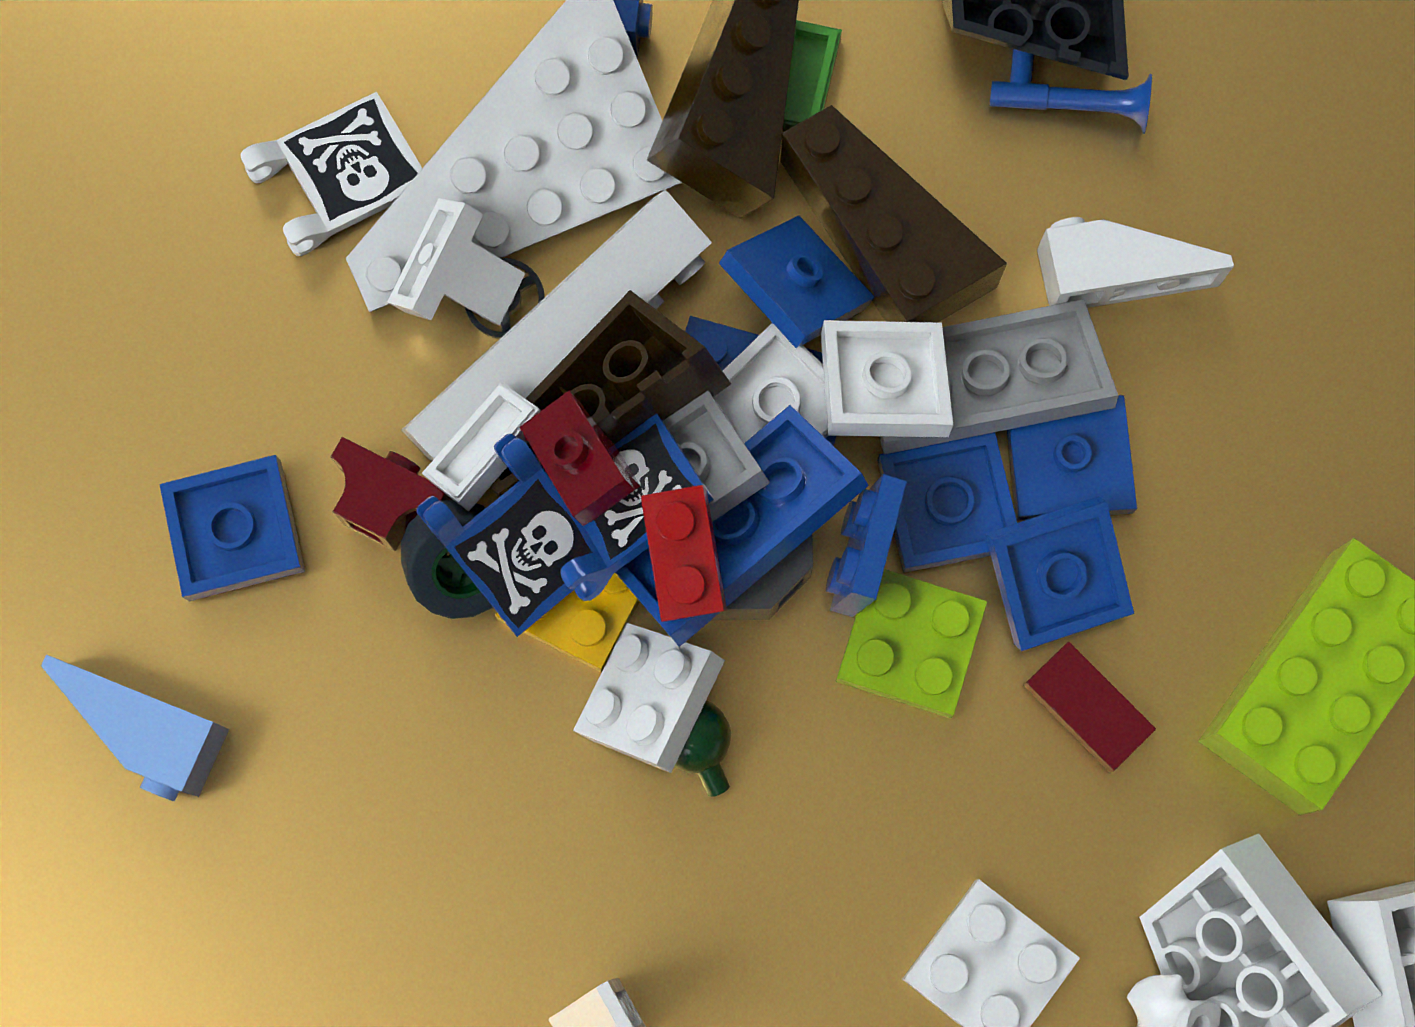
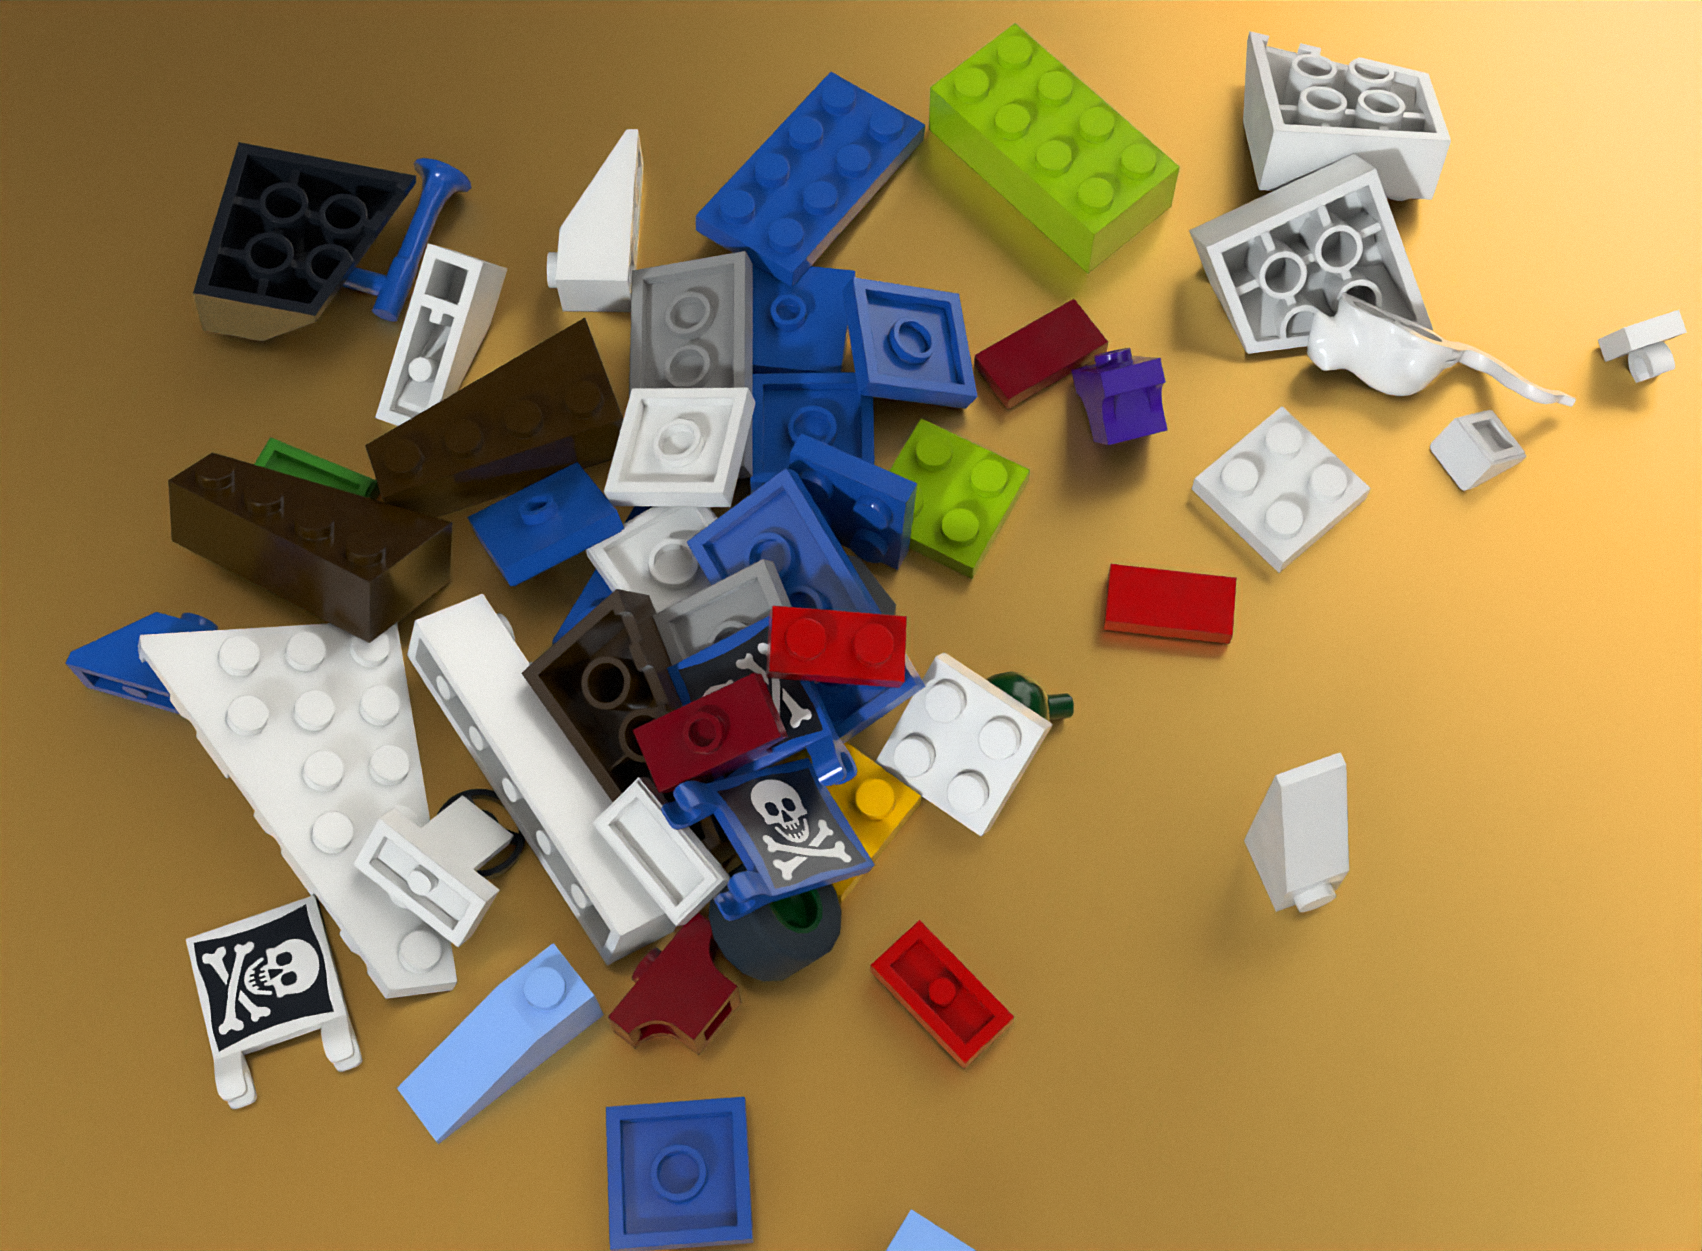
camera: 80 degrees left, 10 degrees down
none -> white slope [375,243,508,426]
none -> light blue slope [397,943,604,1144]
none -> blue plate [696,72,925,287]
none -> red plate [871,920,1015,1069]
none -> dark purple brick [1071,347,1168,445]
none -> red tile [1103,564,1237,644]

